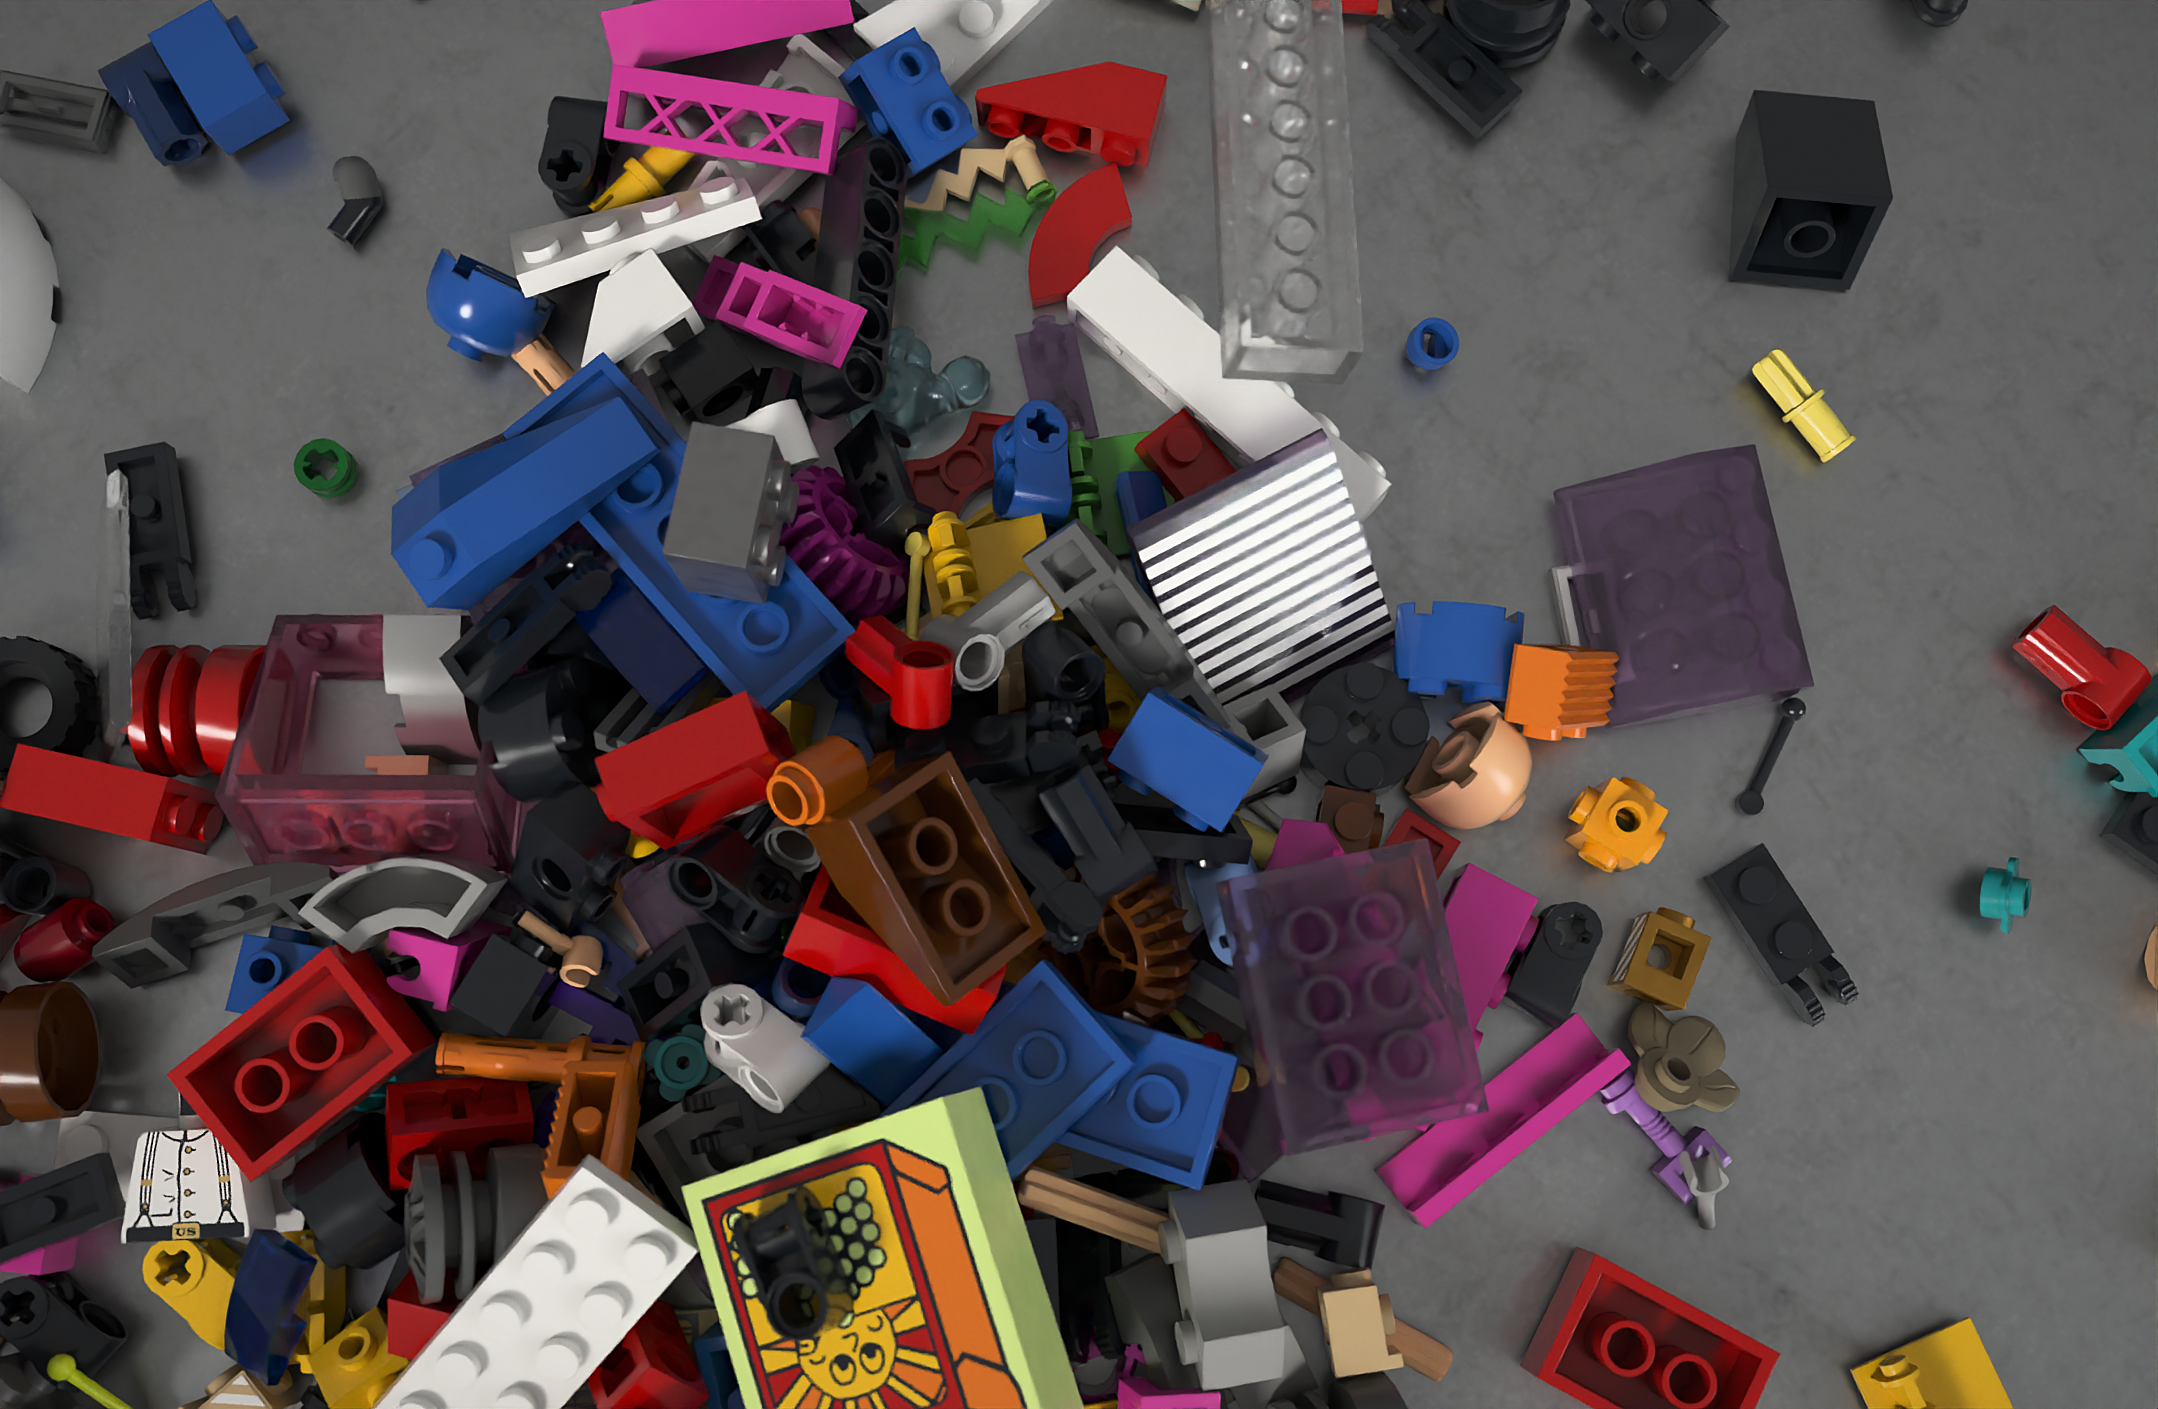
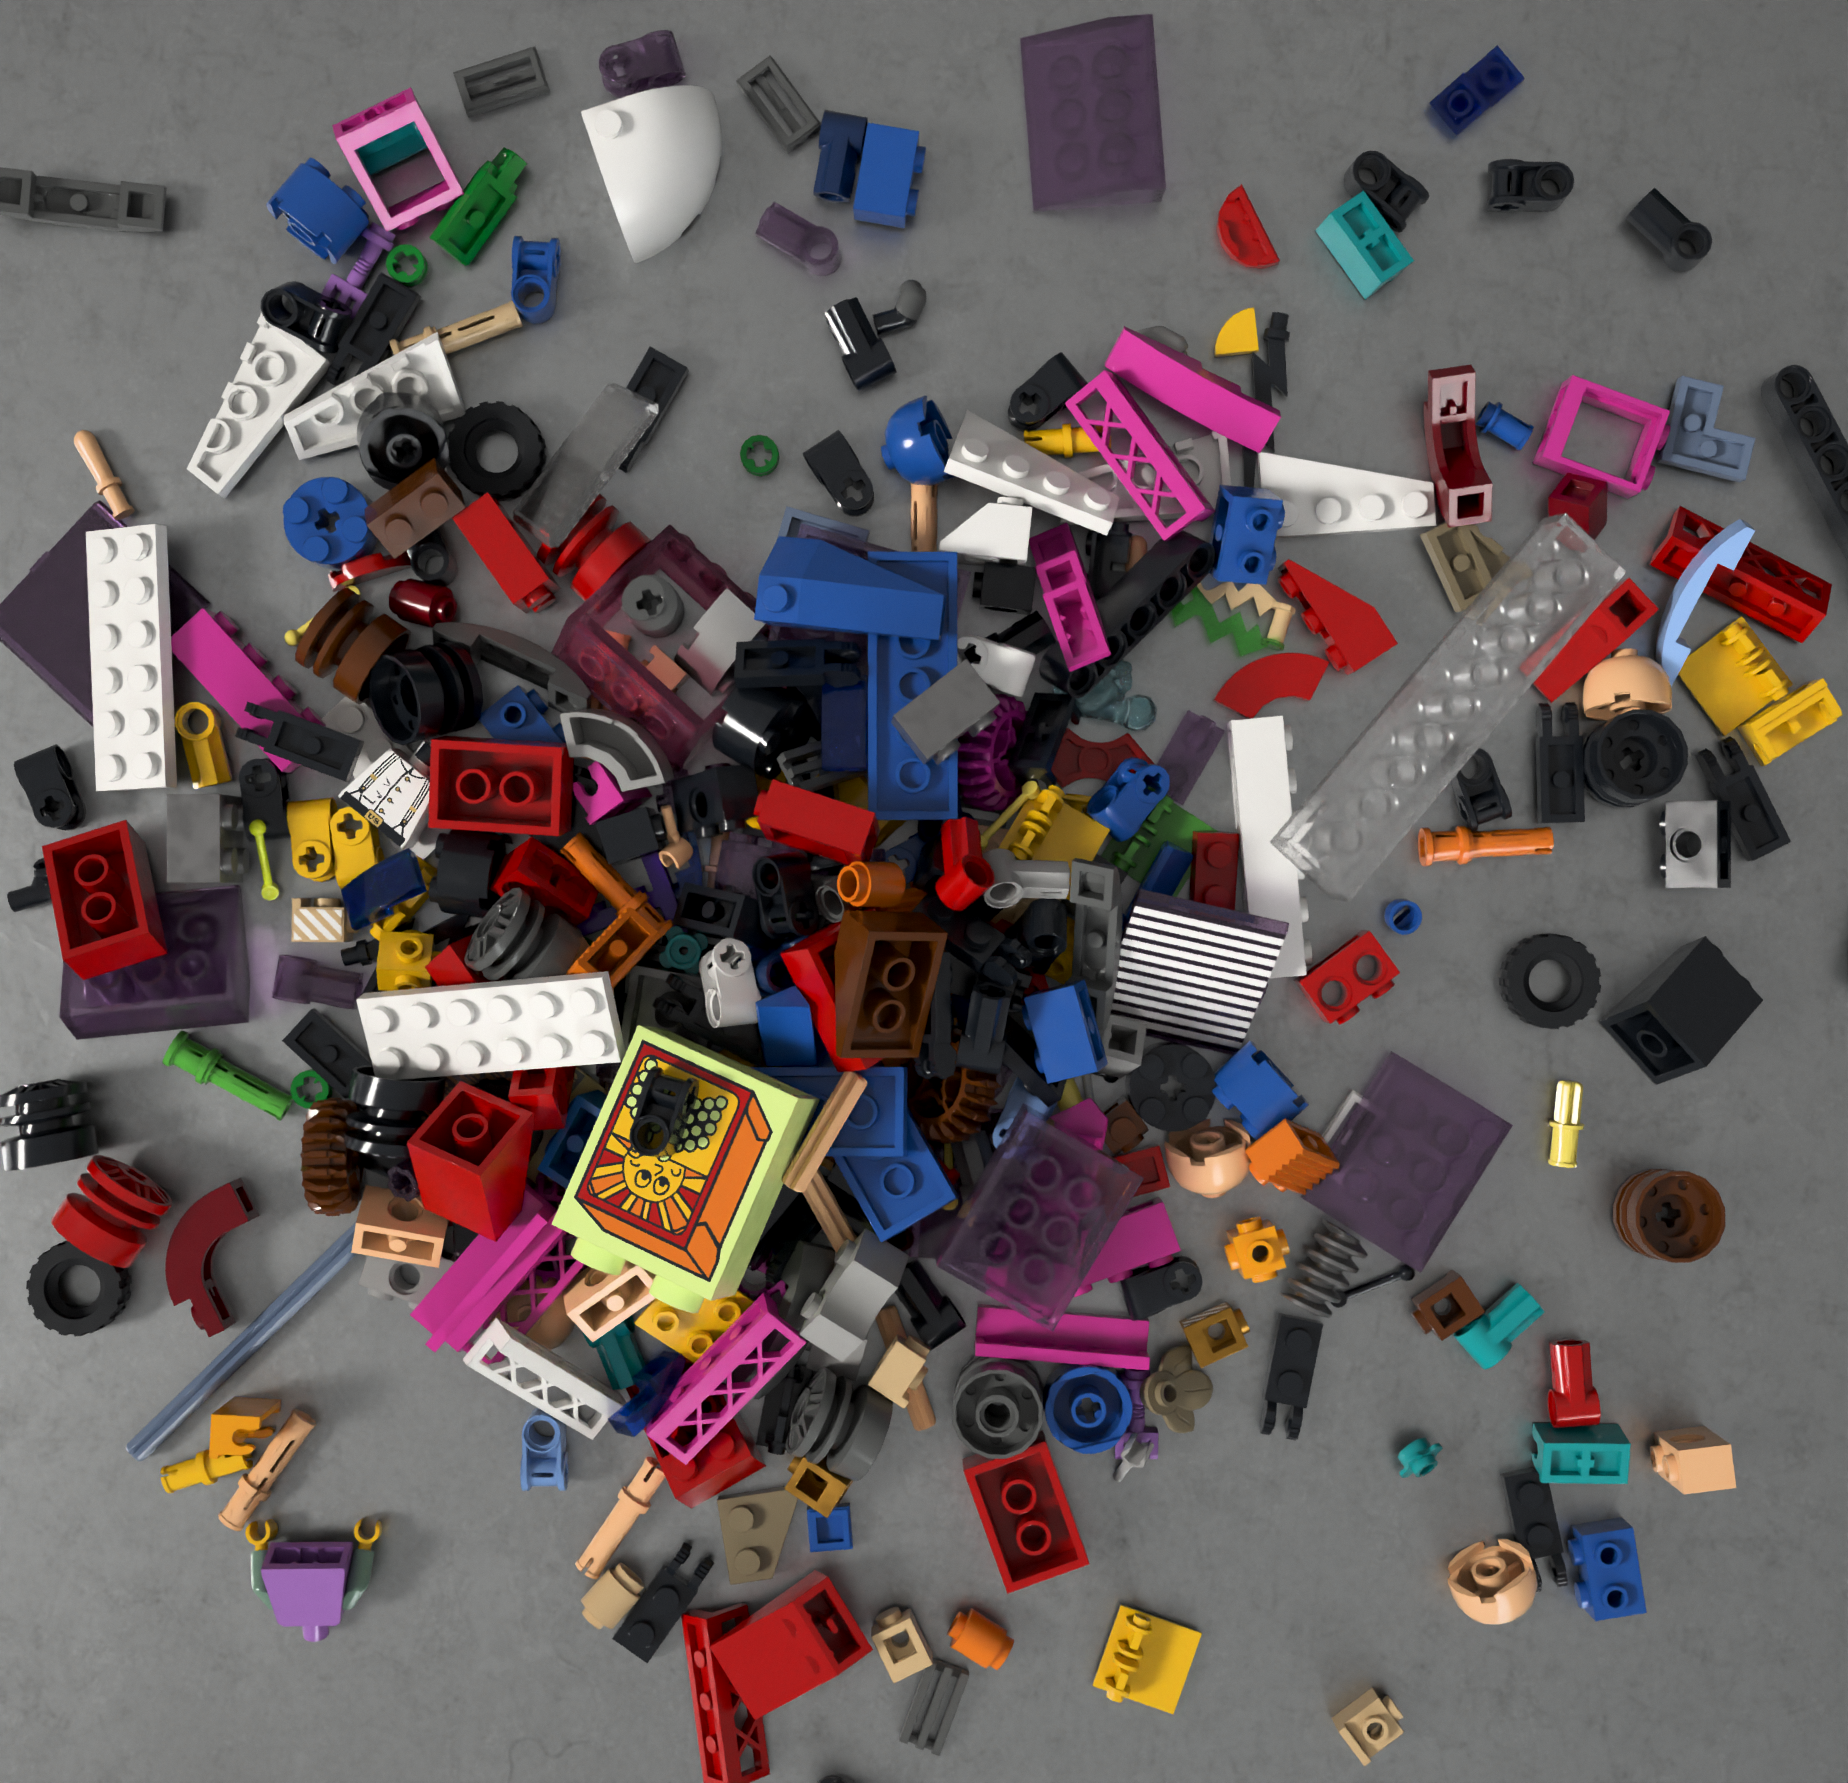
camera: 40 degrees right, 10 degrees up
none -> yellow piece [287,797,338,882]
none -> black wheel [368,640,483,745]
none -> dark grey piece [621,574,684,638]
none -> clear purple piece [755,202,842,276]
none -> light nougat axle [782,1071,867,1192]
none -> black piece [802,430,874,517]
none -> black piece [824,297,897,391]
none -> dark grey wheel [952,1356,1044,1459]
none -> blue brick [1043,1363,1133,1454]
none -> flat silver piece [1280,1219,1368,1318]
none -> red brick [1293,930,1400,1025]
none -> reddish brown brick [1411,1270,1485,1341]
none -> orange pin [1418,826,1554,866]
none -> black piece [1445,747,1512,832]
none -> teal piece [1454,1283,1545,1370]
none -> black tyre [1499,934,1601,1029]
none -> reddish brown wheel [1613,1169,1726,1263]

